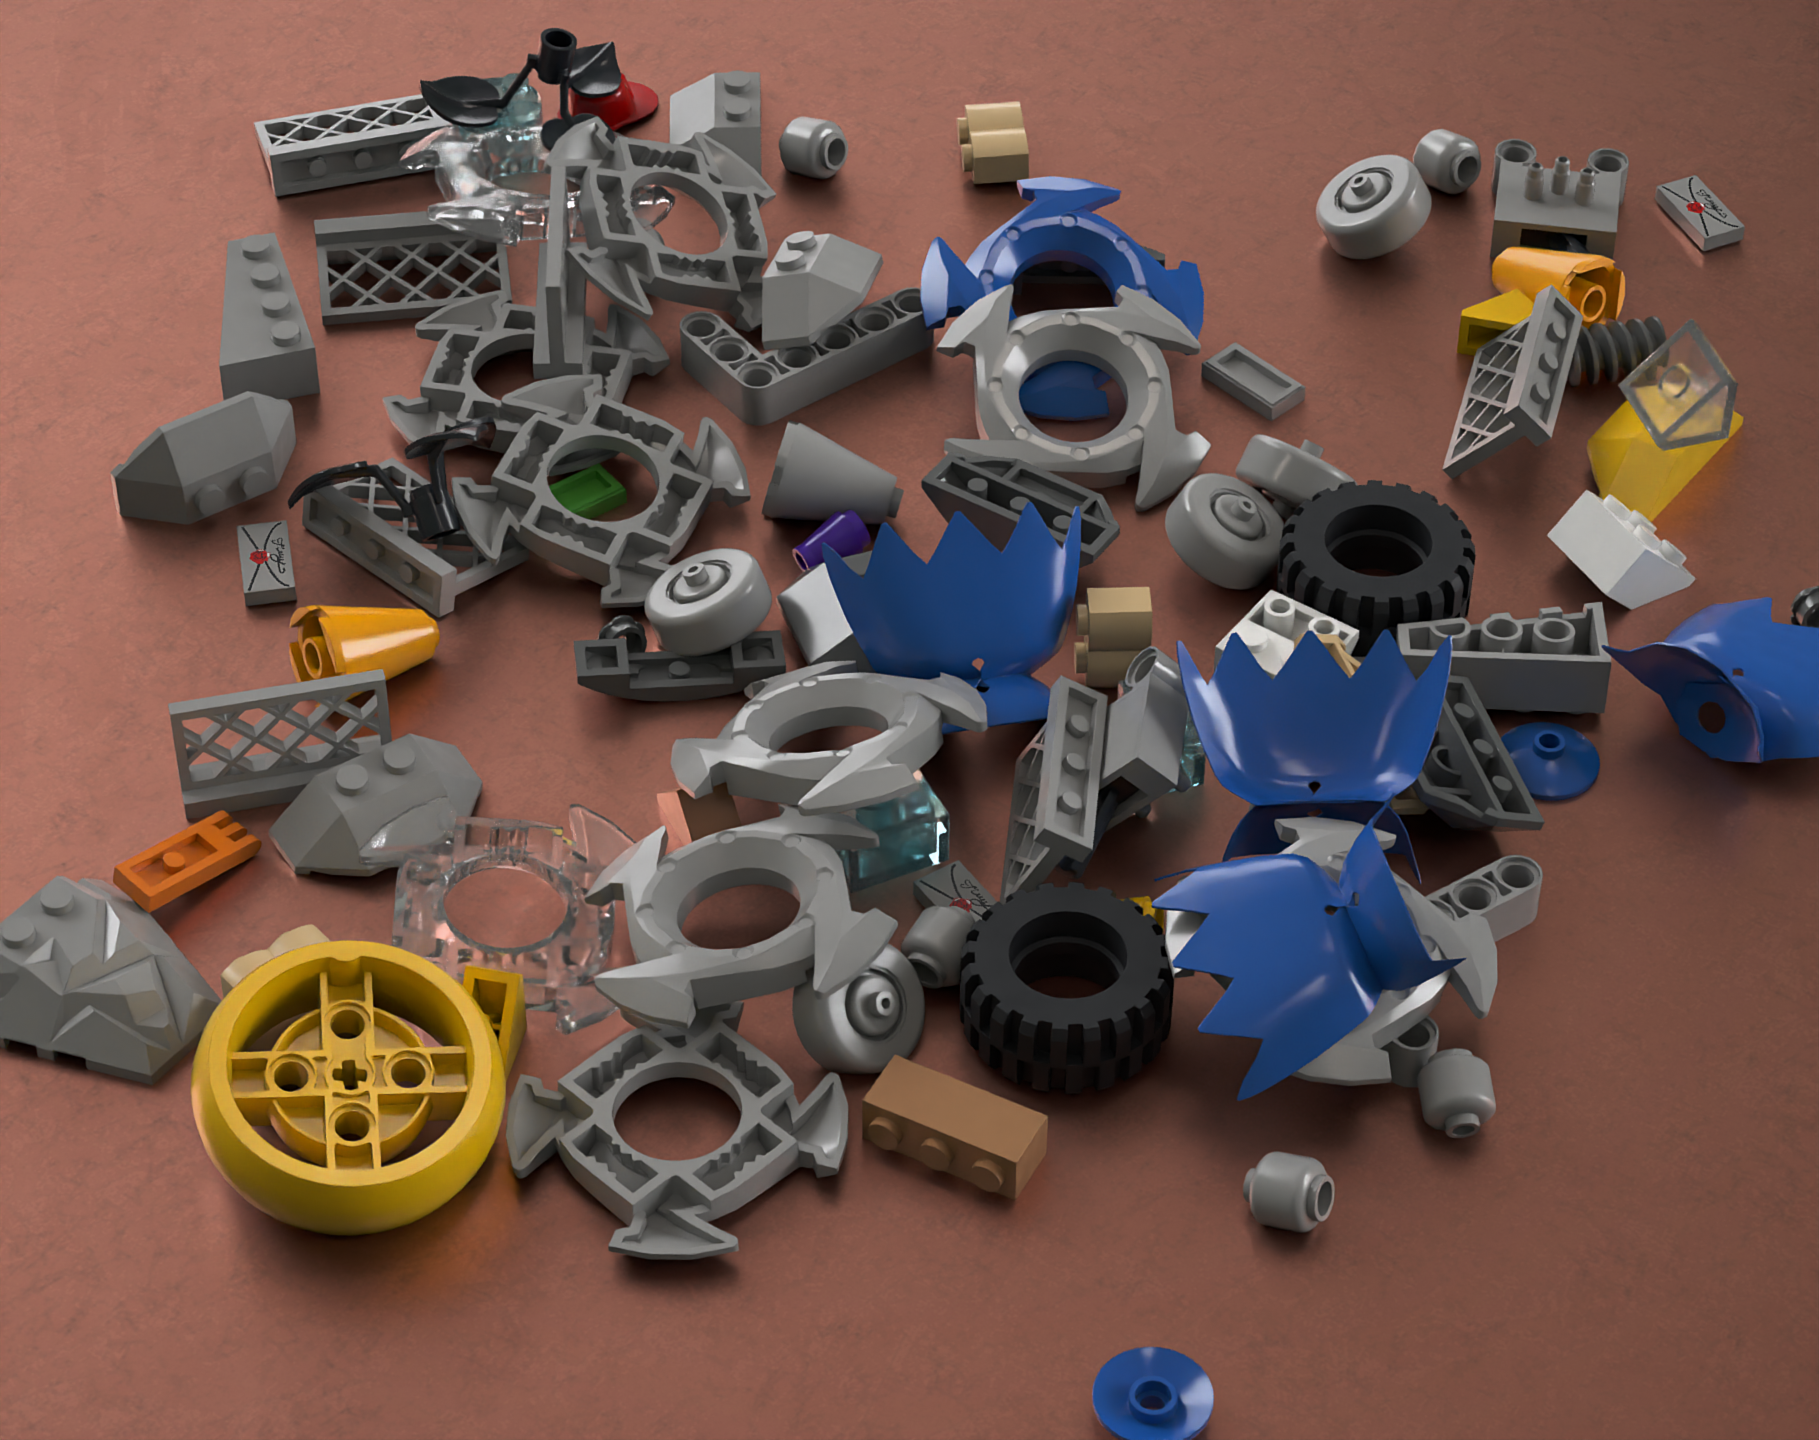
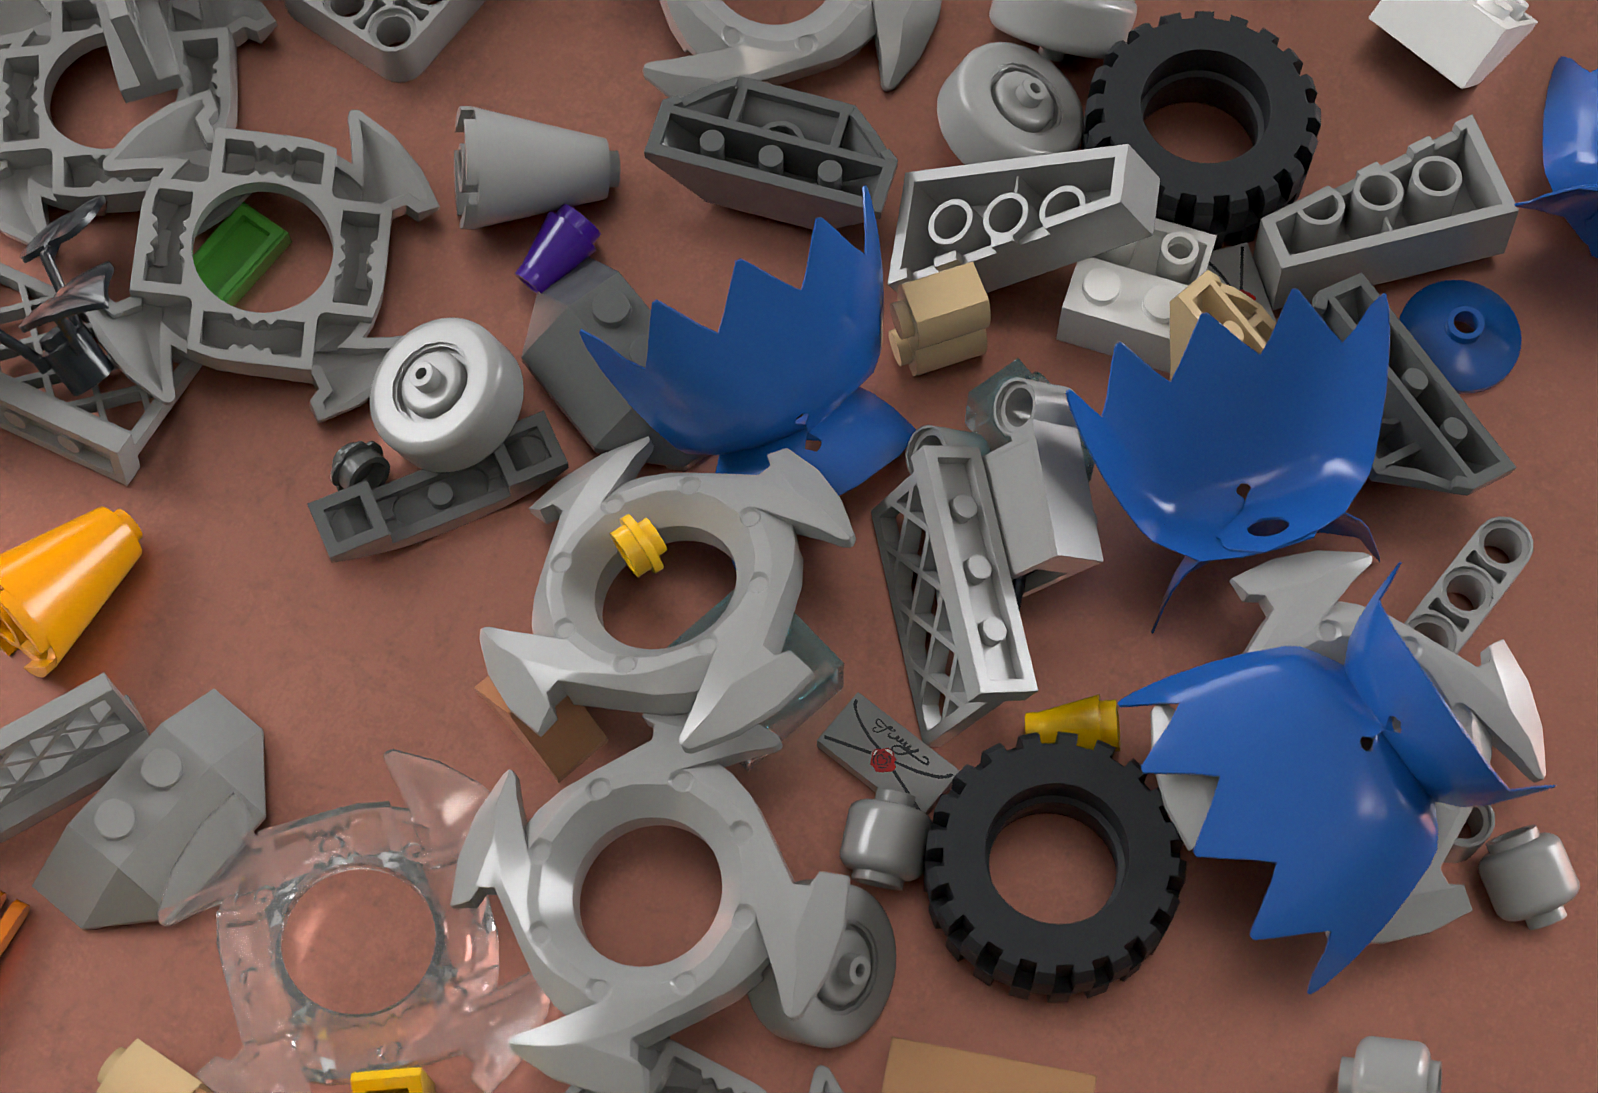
camera: 15 degrees left, 25 degrees up
none -> yellow plate [609,514,668,577]
none -> light grey wedge [888,144,1160,293]

